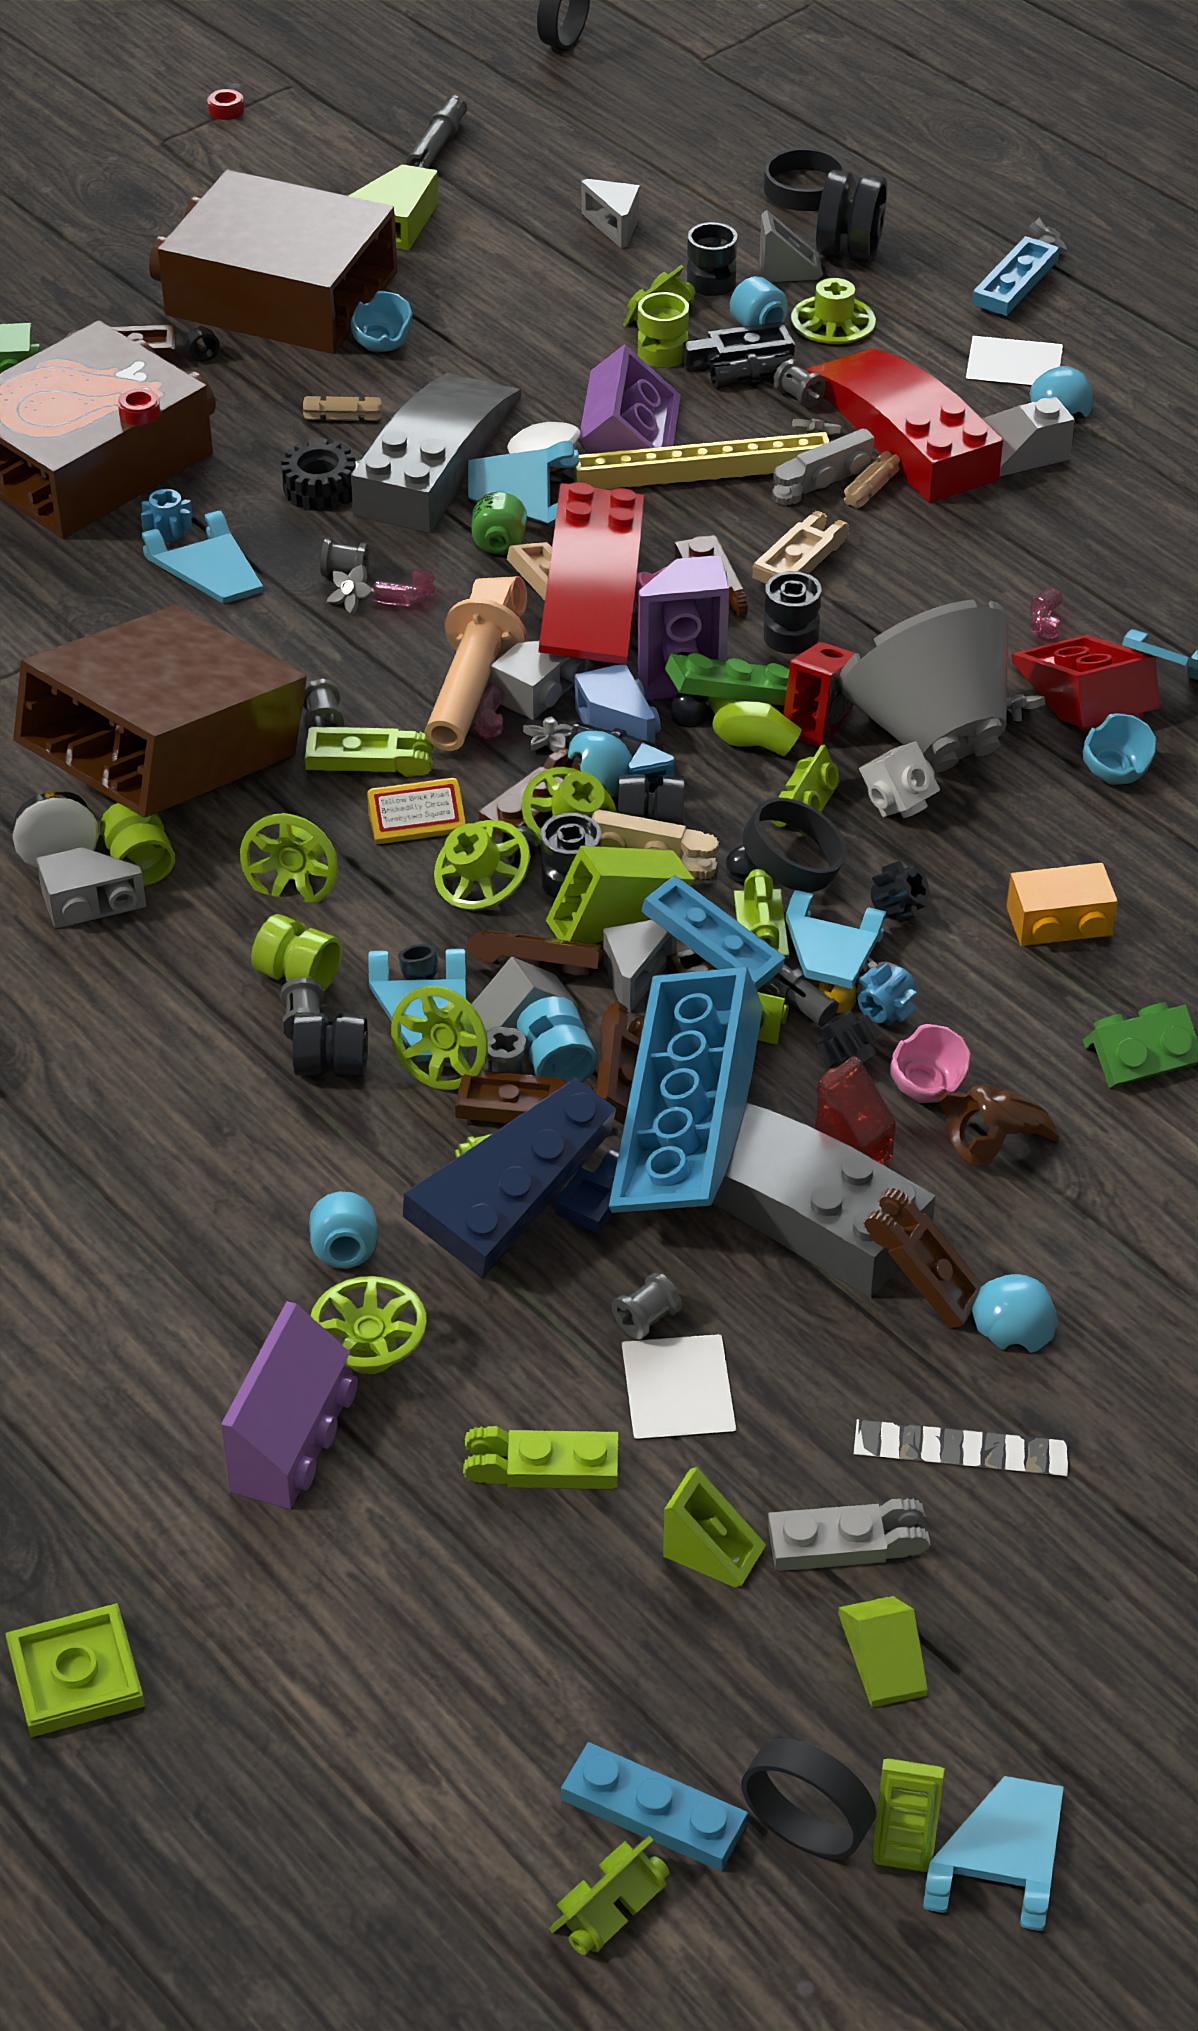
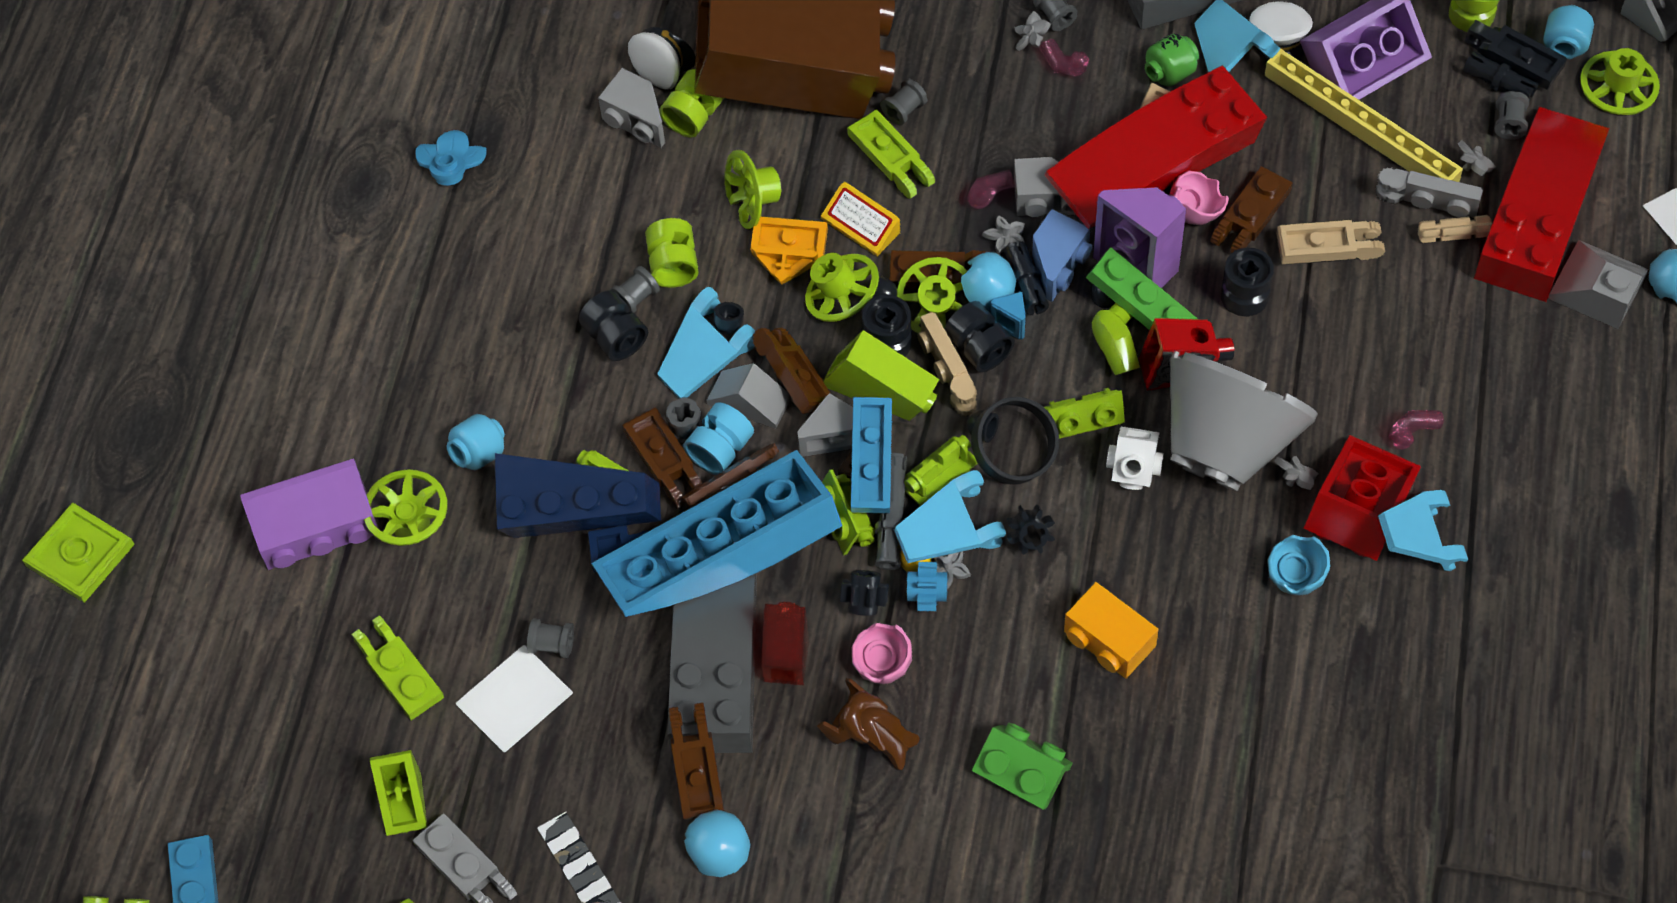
camera: 55 degrees right, 15 degrees up
lime wheel [391,986,488,1090] -> none
light nougat piece [425,576,527,751] -> none
none -> light orange slope [750,217,828,285]

